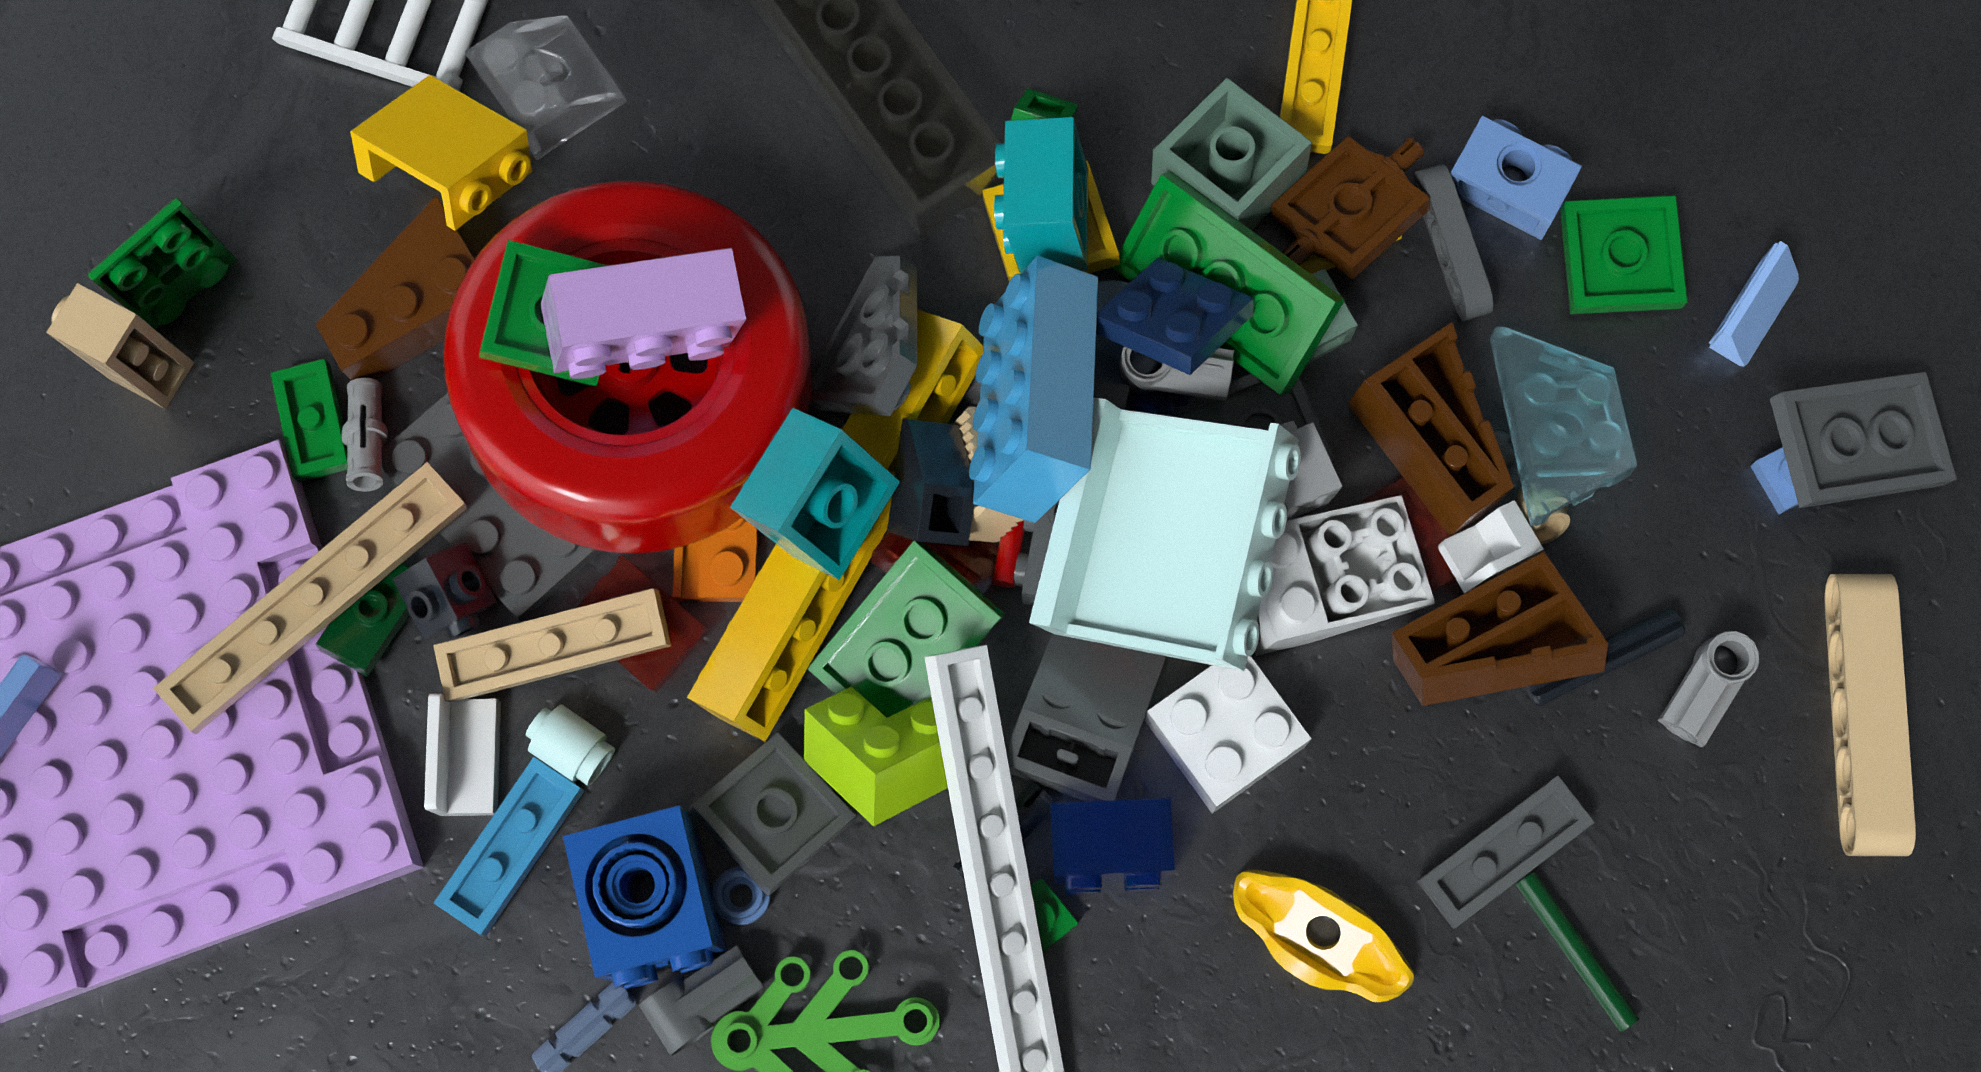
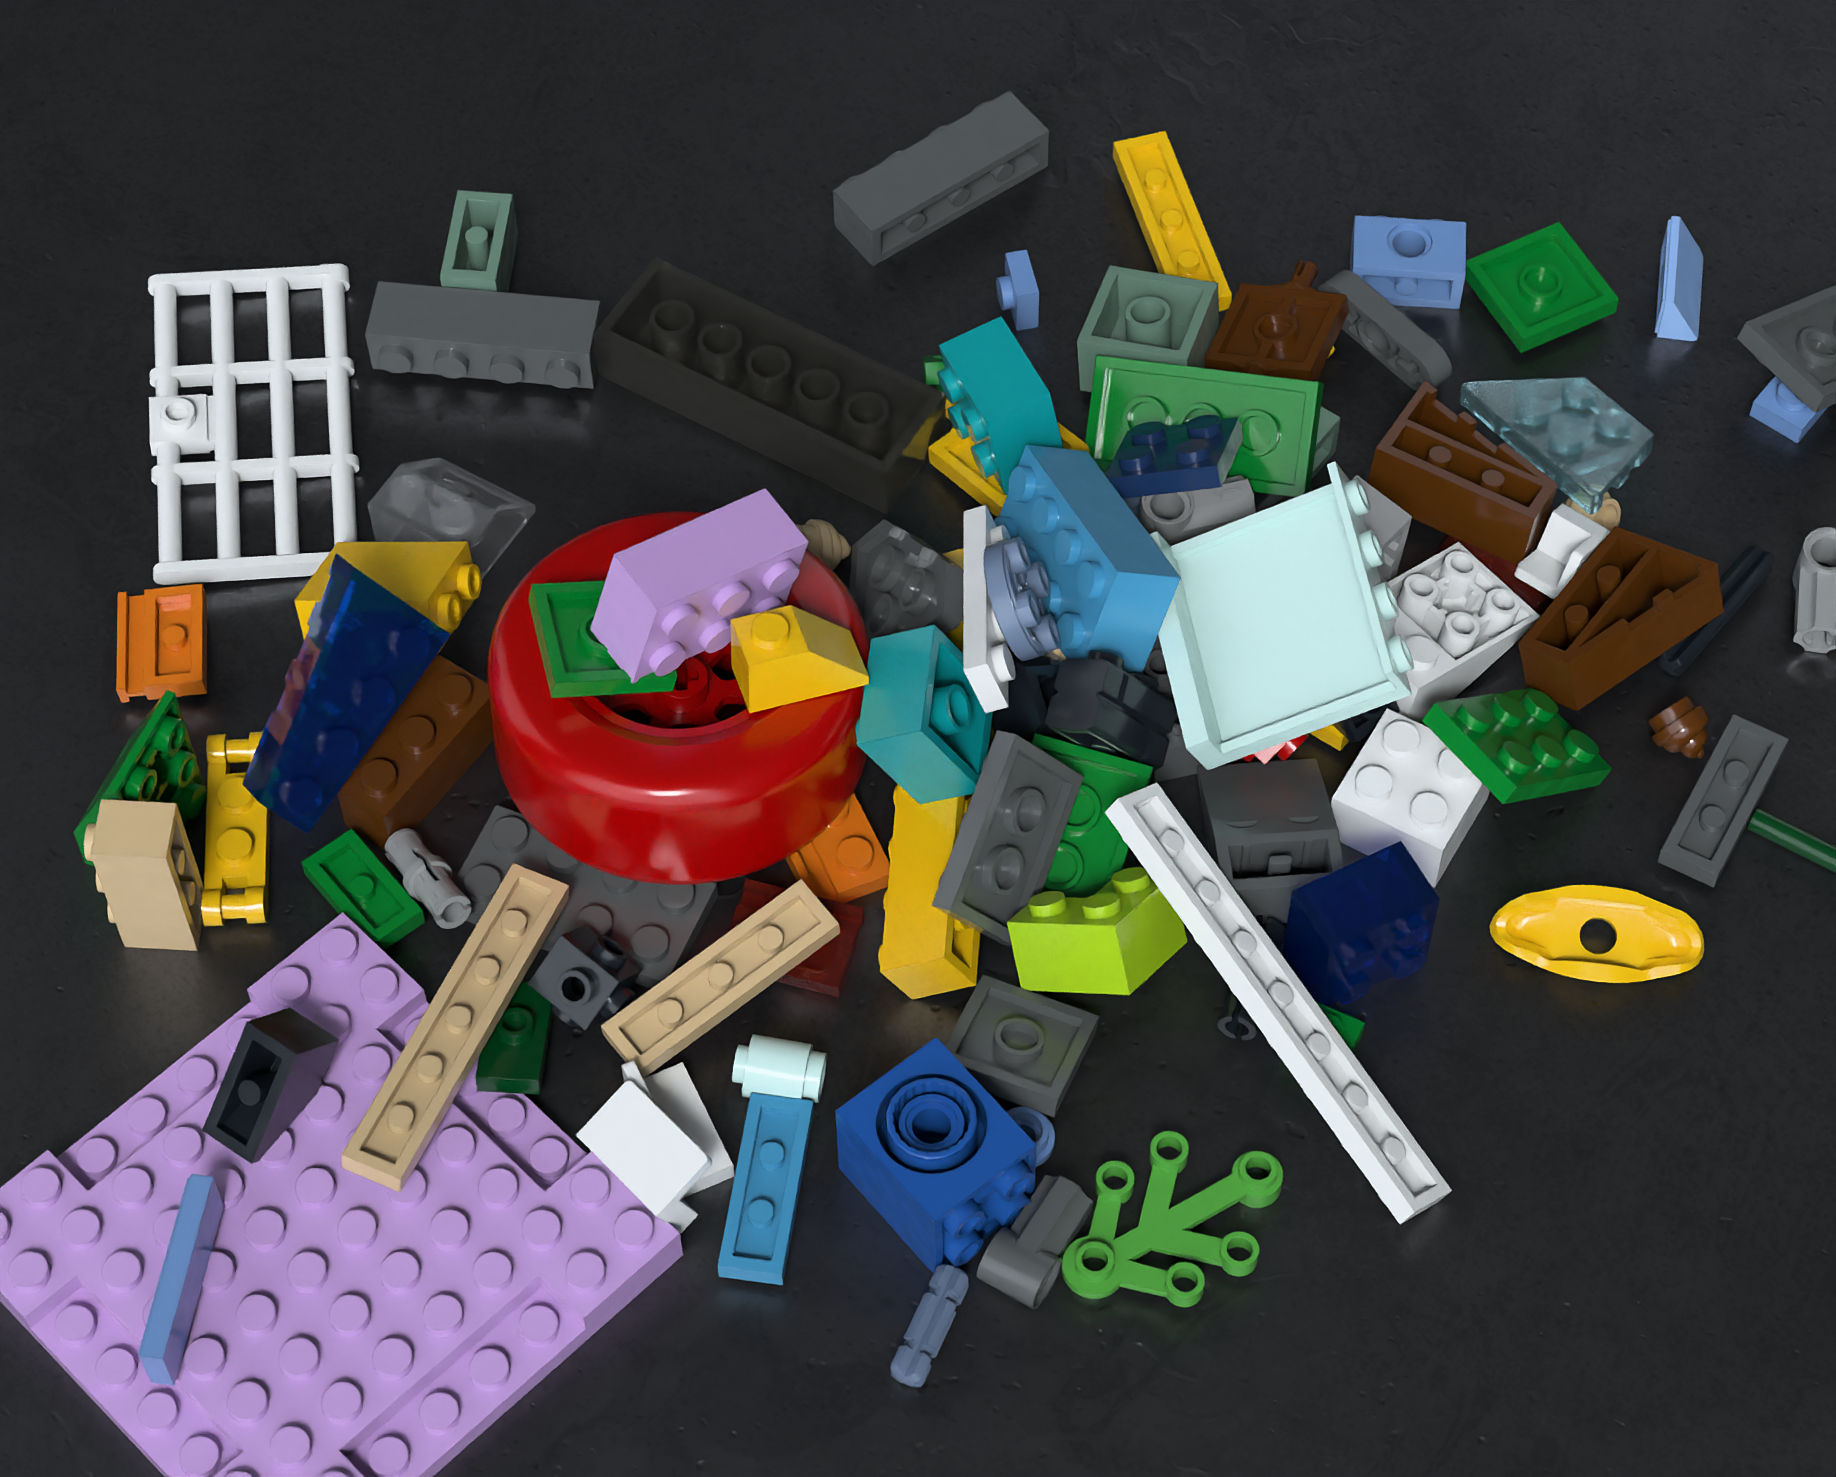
camera: 30 degrees left, 20 degrees down
none -> orange plate [116,584,207,703]
none -> yellow plate [201,731,272,927]
none -> black slope [202,1008,340,1164]
none -> clear blue wedge [242,553,451,834]
none -> white panel [576,1081,712,1233]
none -> yellow slope [730,605,869,713]
none -> tan plate [796,519,851,570]
none -> dark grey plate [932,730,1084,947]
none -> white plate [963,505,1016,713]
none -> sand blue tile [983,536,1061,661]
none -> medium blue plate [996,249,1039,331]
none -> black brick [1045,651,1177,770]
none -> green plate [1422,688,1612,804]
none -> reddish brown plate [1648,695,1709,759]

